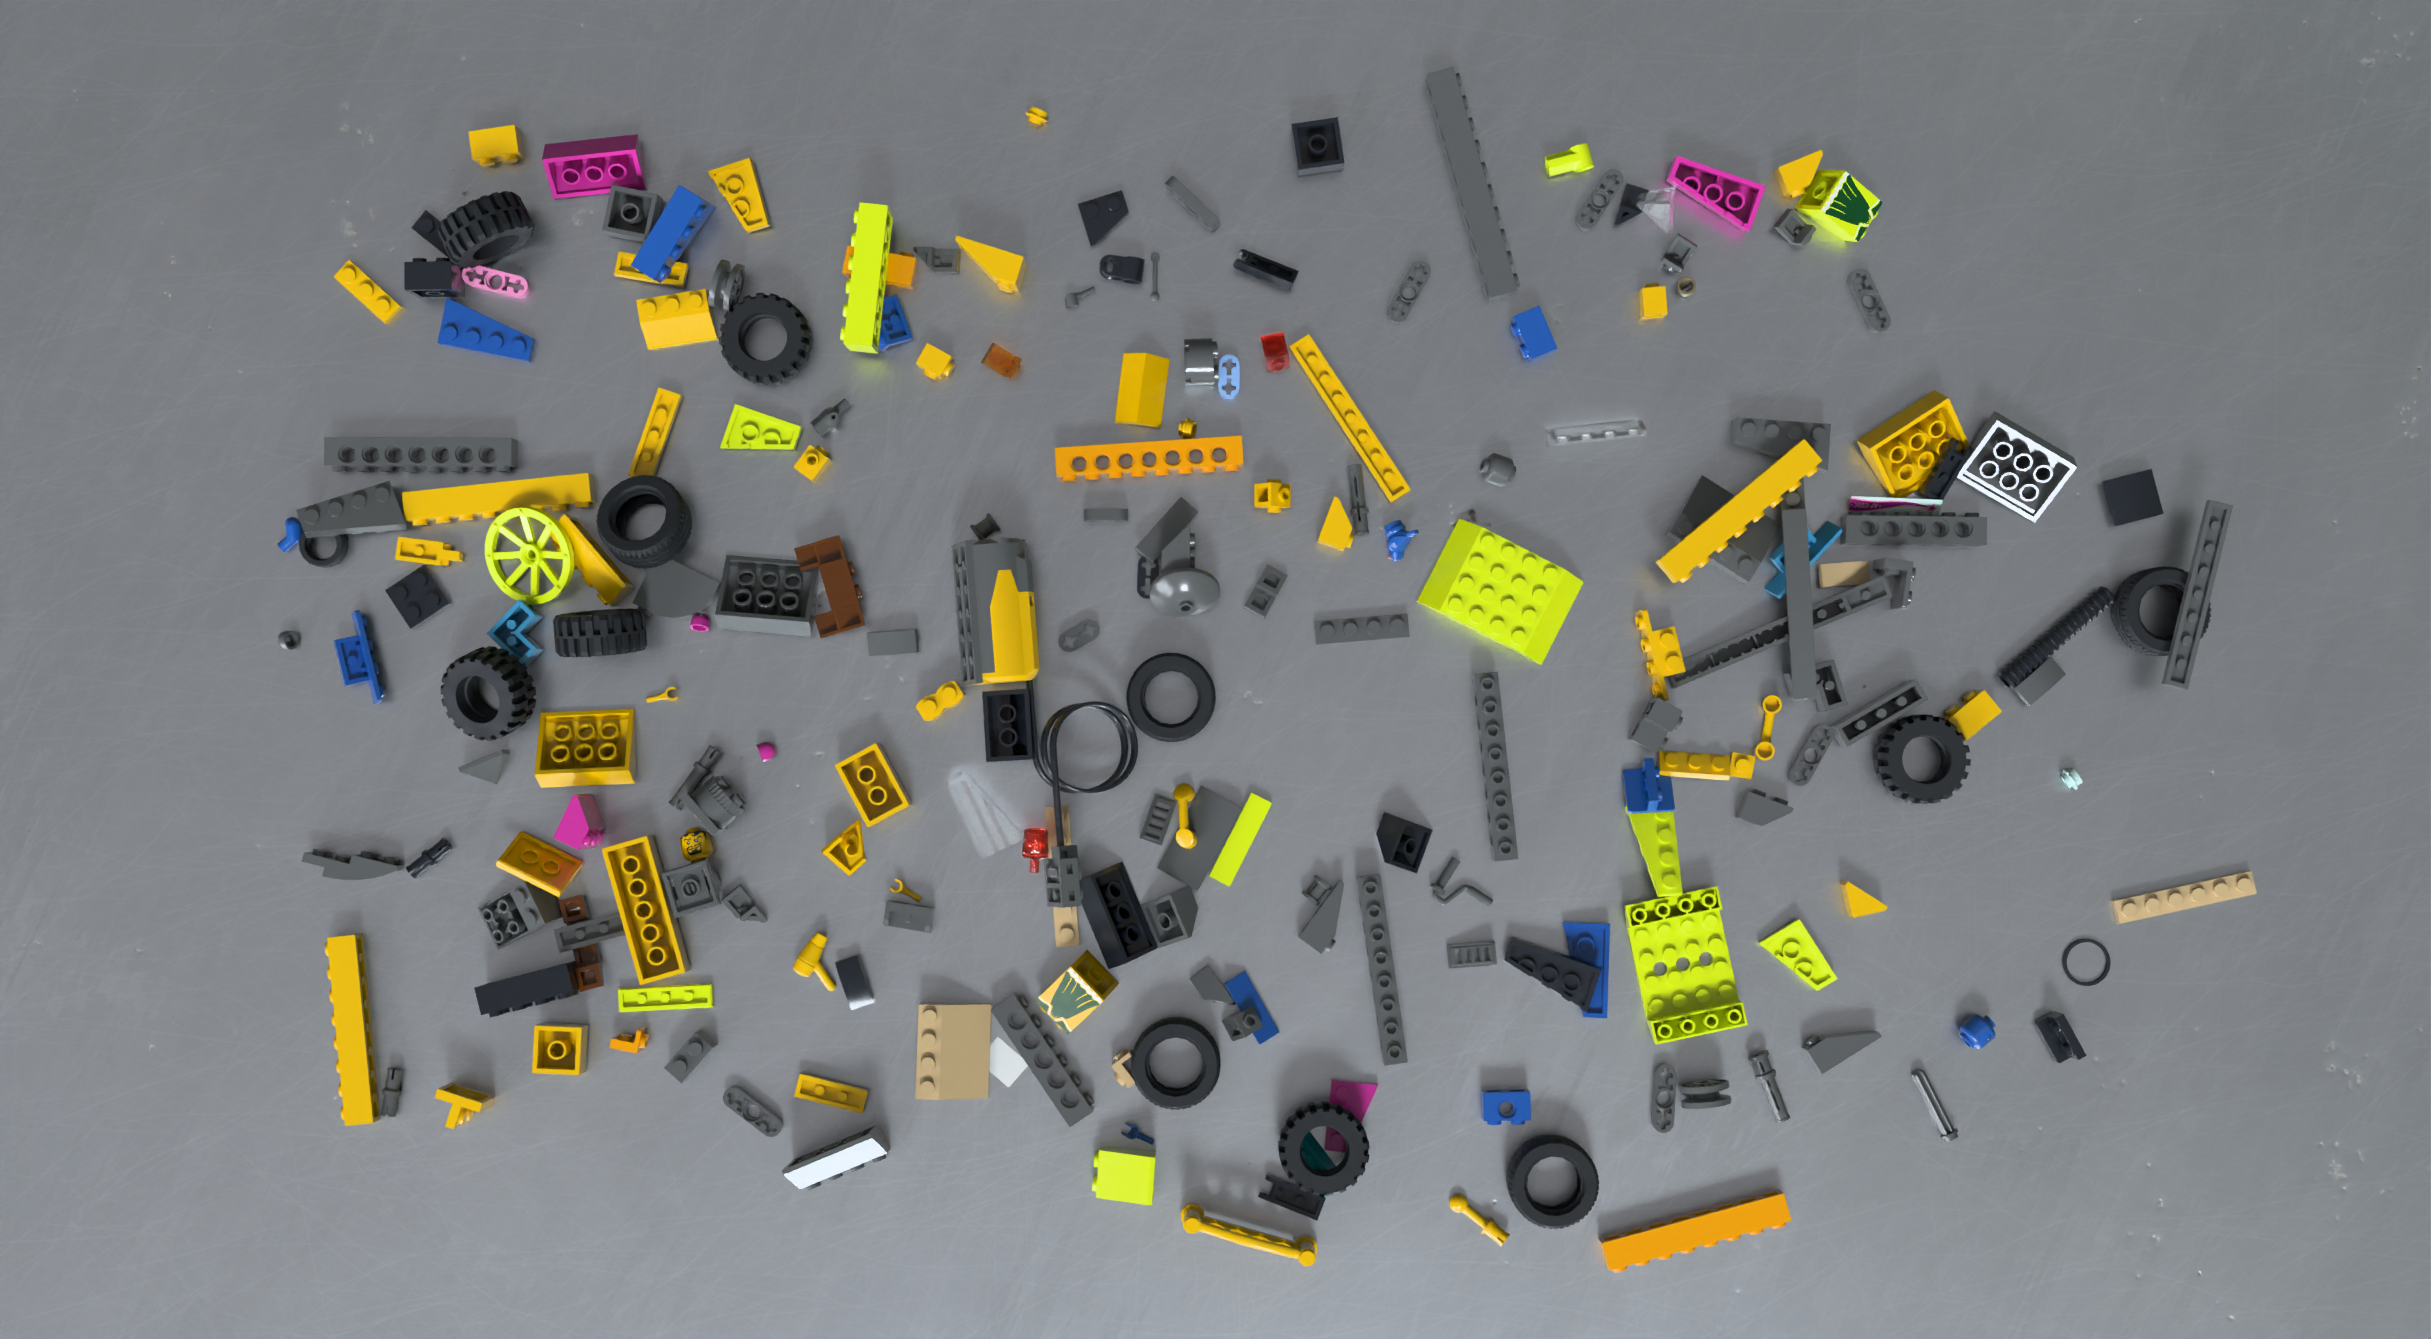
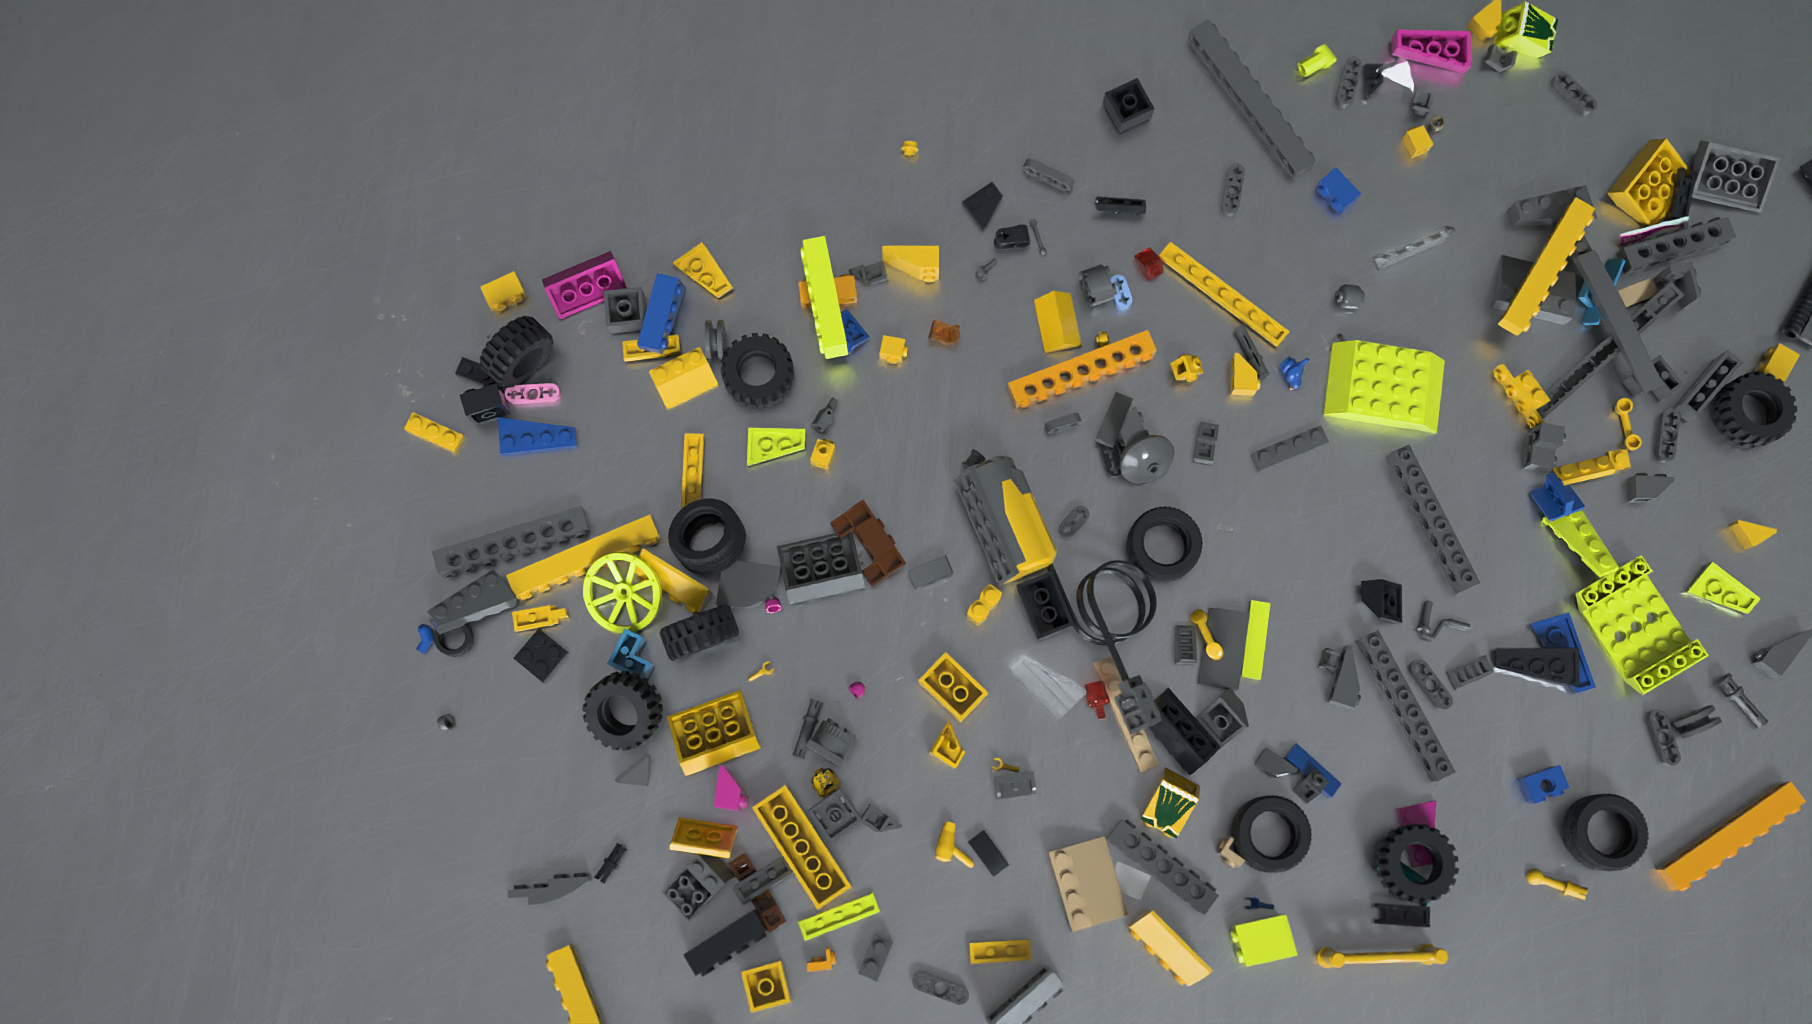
camera: 20 degrees left, 10 degrees down
blue bracket [333,610,384,704] -> none
none -> yellow slope [1128,909,1213,986]
none -> dark grey beam [1409,659,1453,710]

